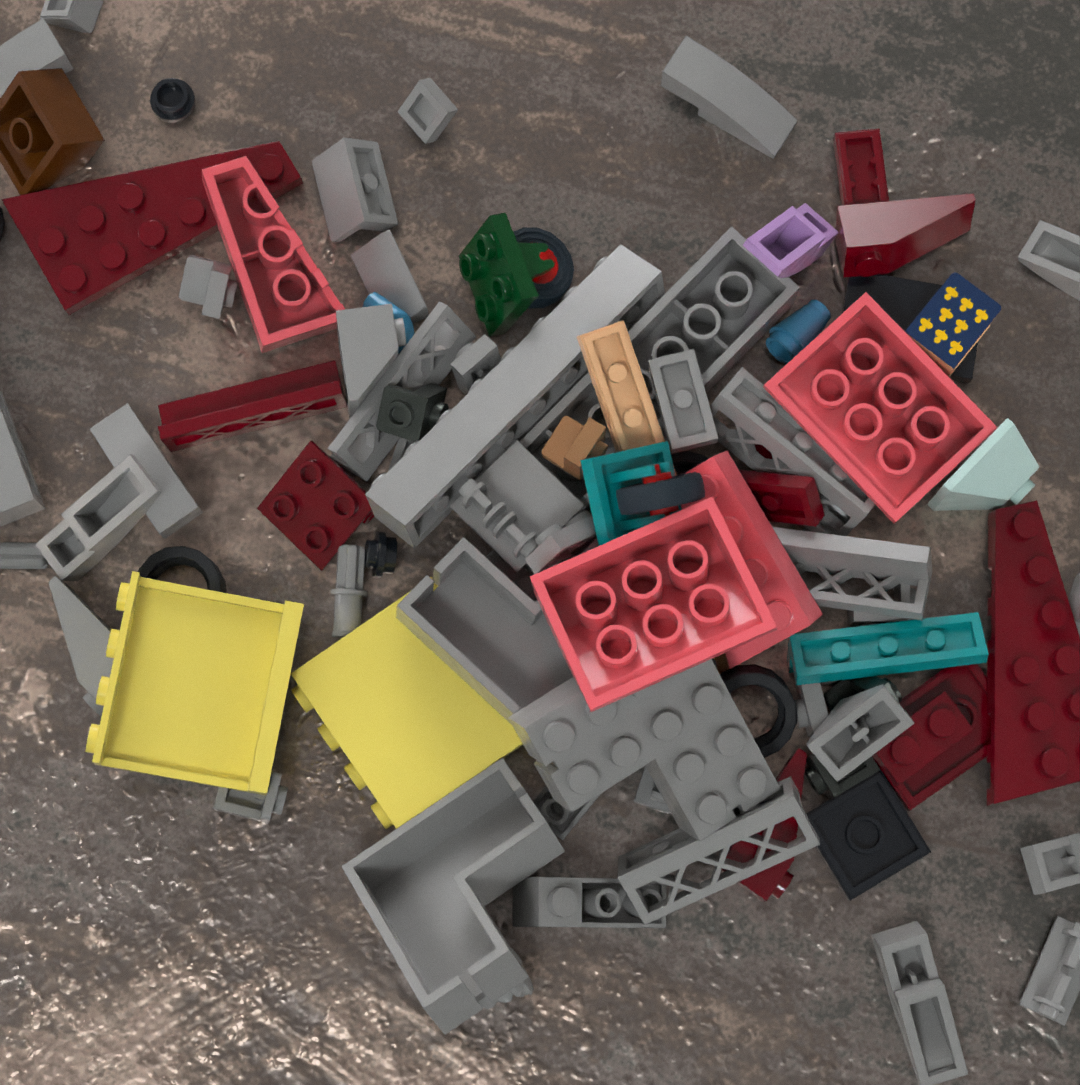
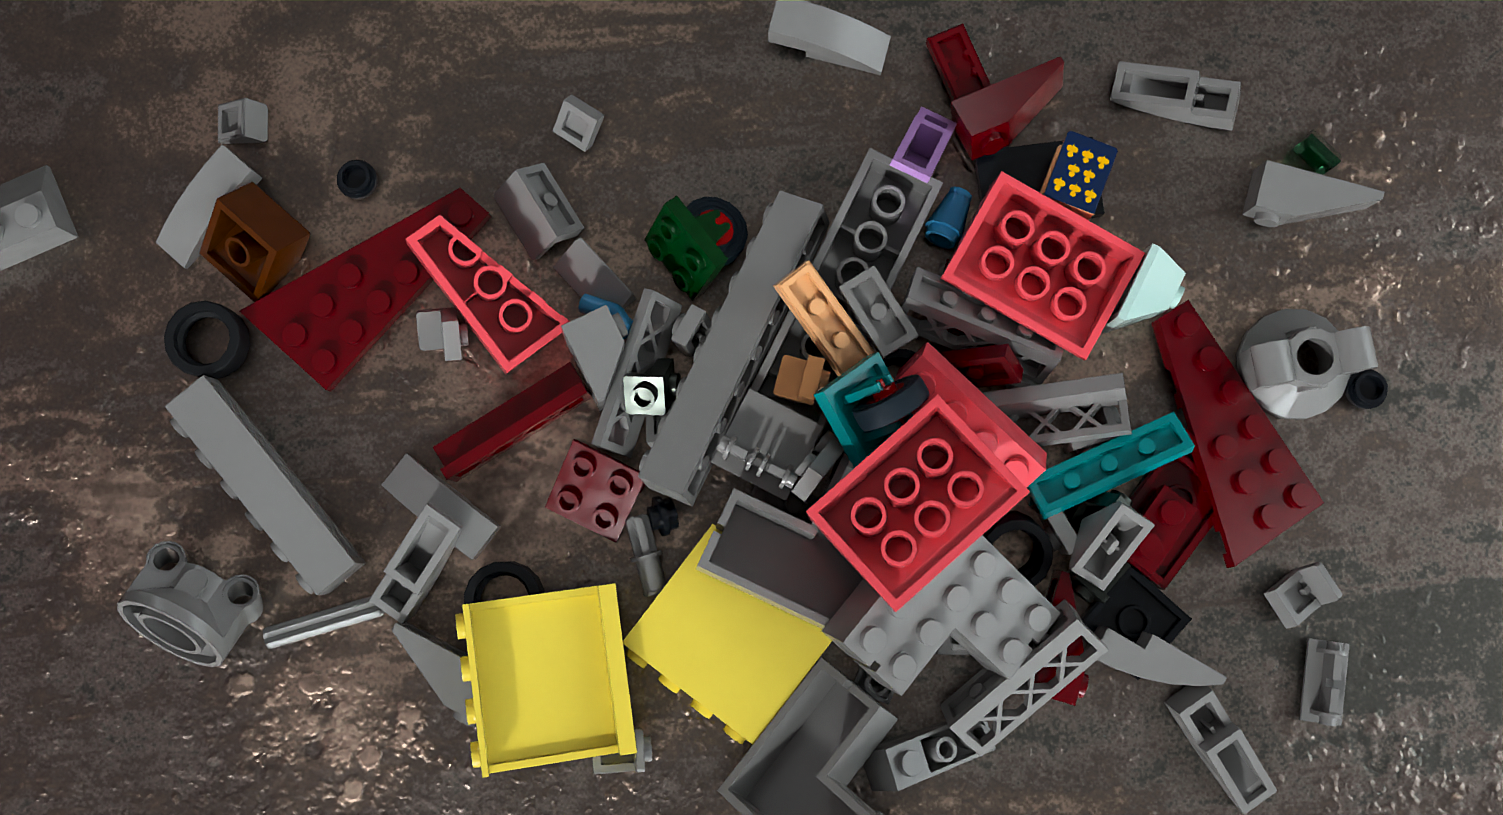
camera: 20 degrees left, 5 degrees up
none -> light grey slope [1084,625,1227,686]

